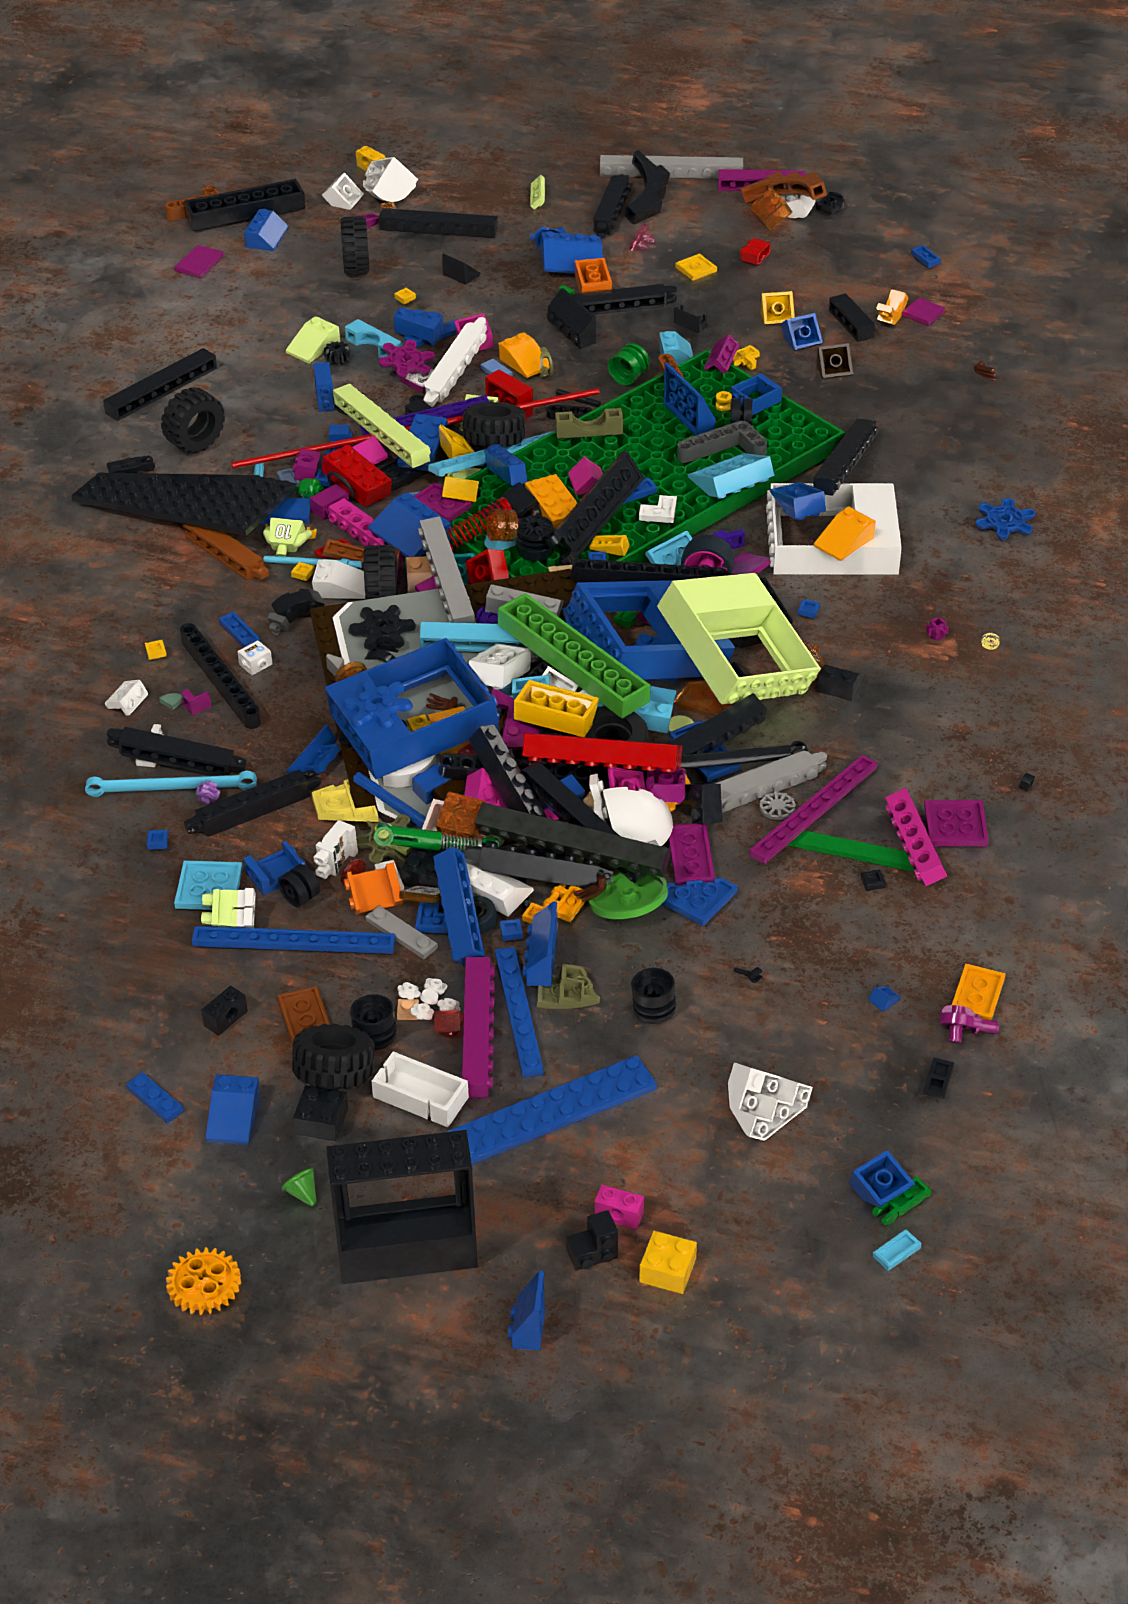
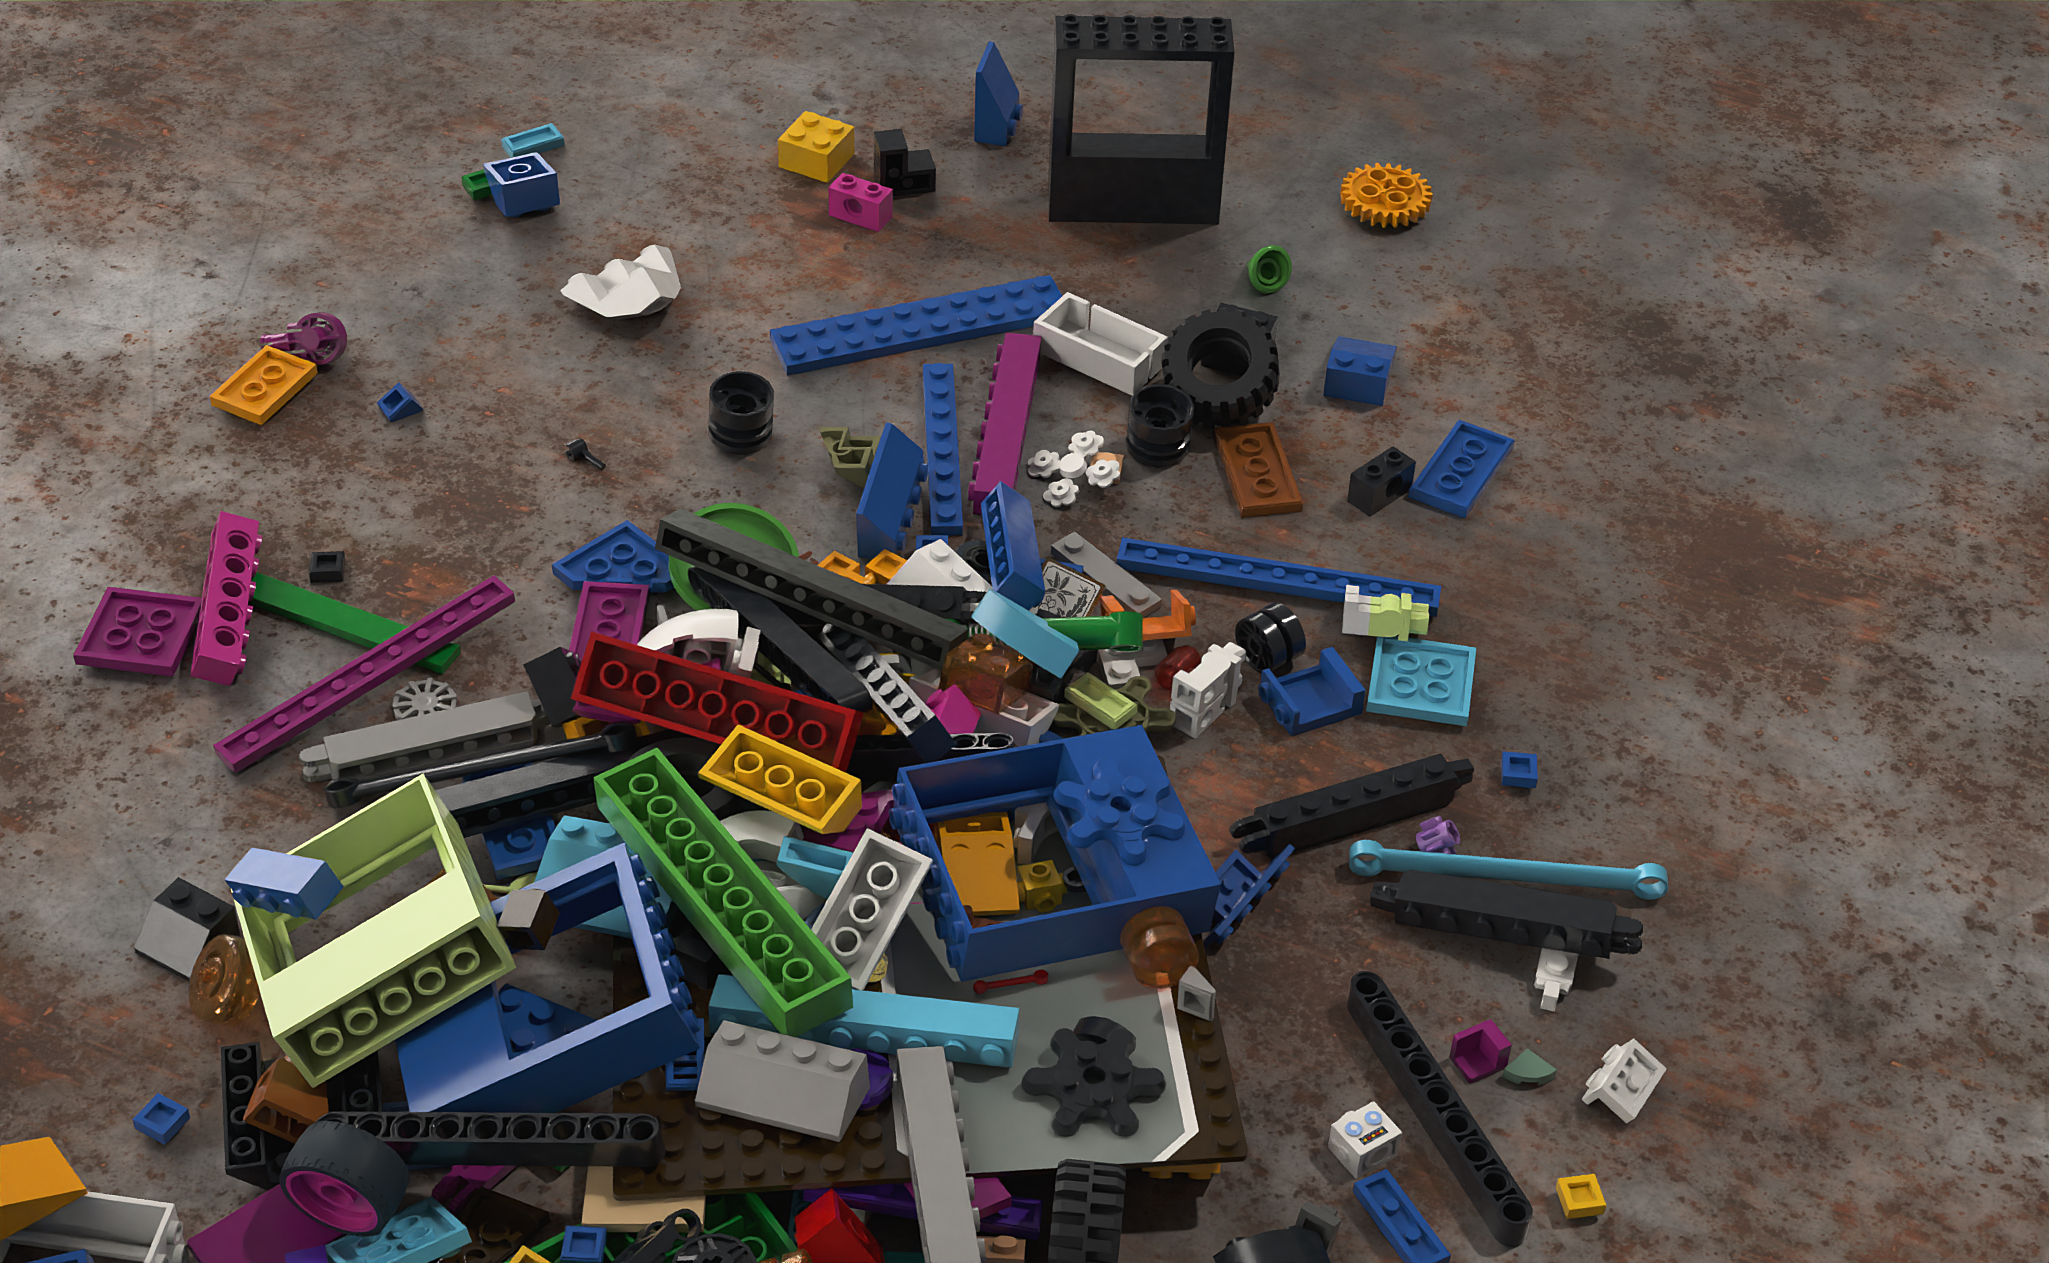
camera: 175 degrees left, 0 degrees up
blue plate [126,1072,184,1124] -> none
light yellow wing [312,779,379,822] -> none
clear red brick [434,1009,464,1036] -> none
black slope [923,1057,954,1098] -> none
none -> blue brick [225,848,344,920]
none -> dark brown brick [497,888,560,950]
none -> medium azure slope [971,588,1079,678]
none -> blue tile [1408,420,1515,519]

